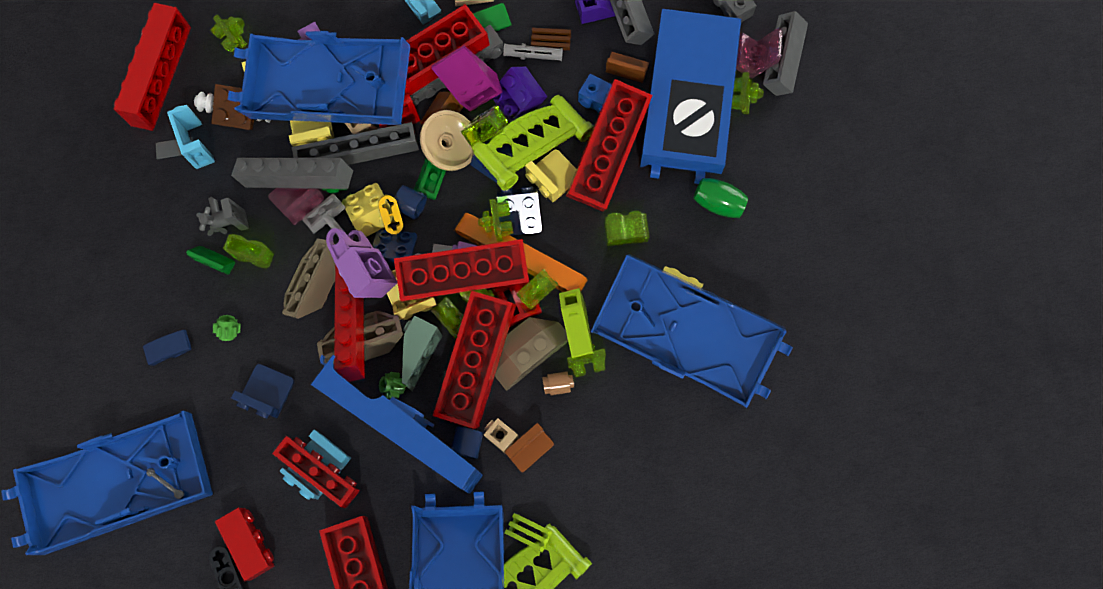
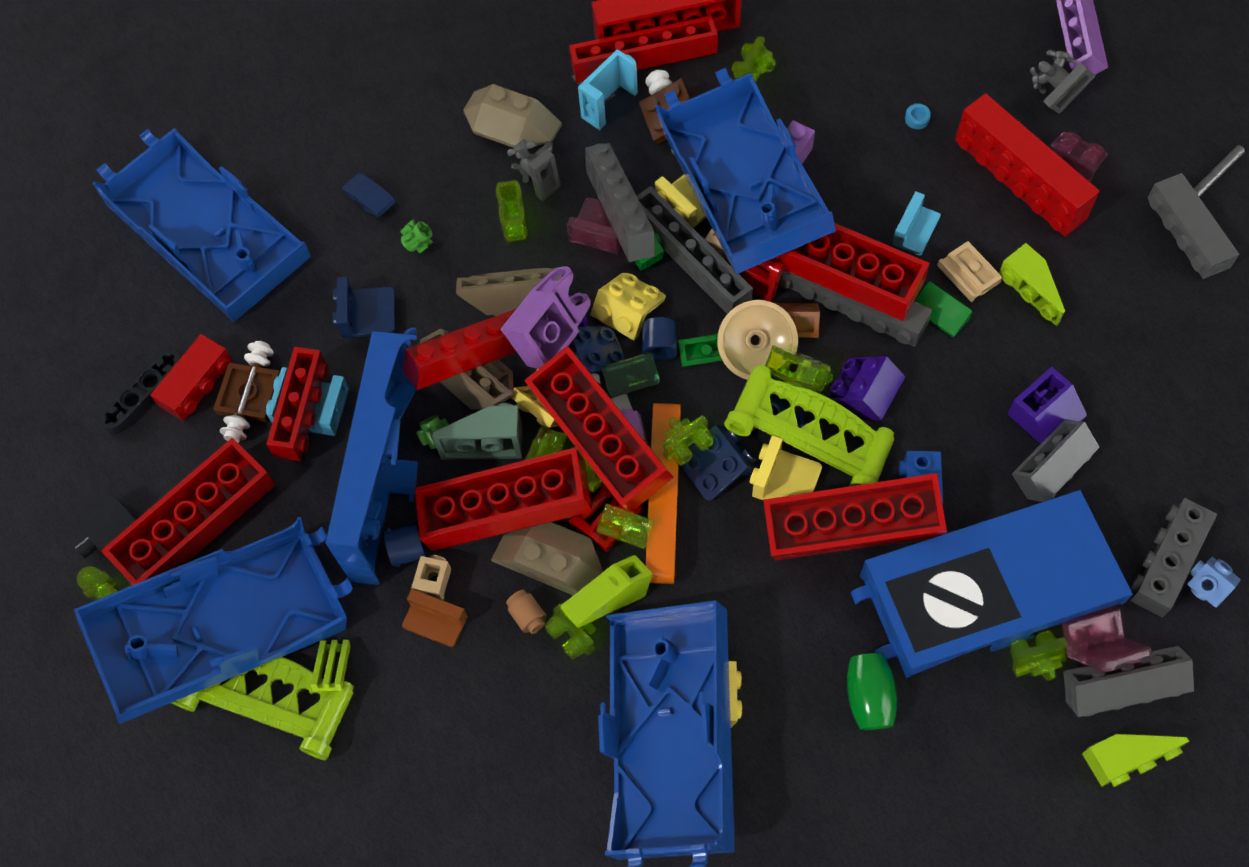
camera: 65 degrees right, 10 degrees down
dark grey hinge [146,468,184,499] -> none
green slope [186,246,235,275] -> none
light grey plate [302,194,346,237] -> none
yellow beam [378,195,403,234] -> none
magenta slope [431,46,503,112] -> none
light grey pin [503,43,563,61] -> none
reddish brown tile [531,28,571,51] -> none
clear neon green brick [604,211,649,246] -> none
dark orange panel [606,52,649,83] -> none
none -> reddish brown plate [213,341,280,443]
none -> dark tan wedge [463,84,562,148]
none -> red brick [569,16,718,83]
none -> clear green slope [600,352,660,398]
none -> lime slope [1082,734,1189,787]

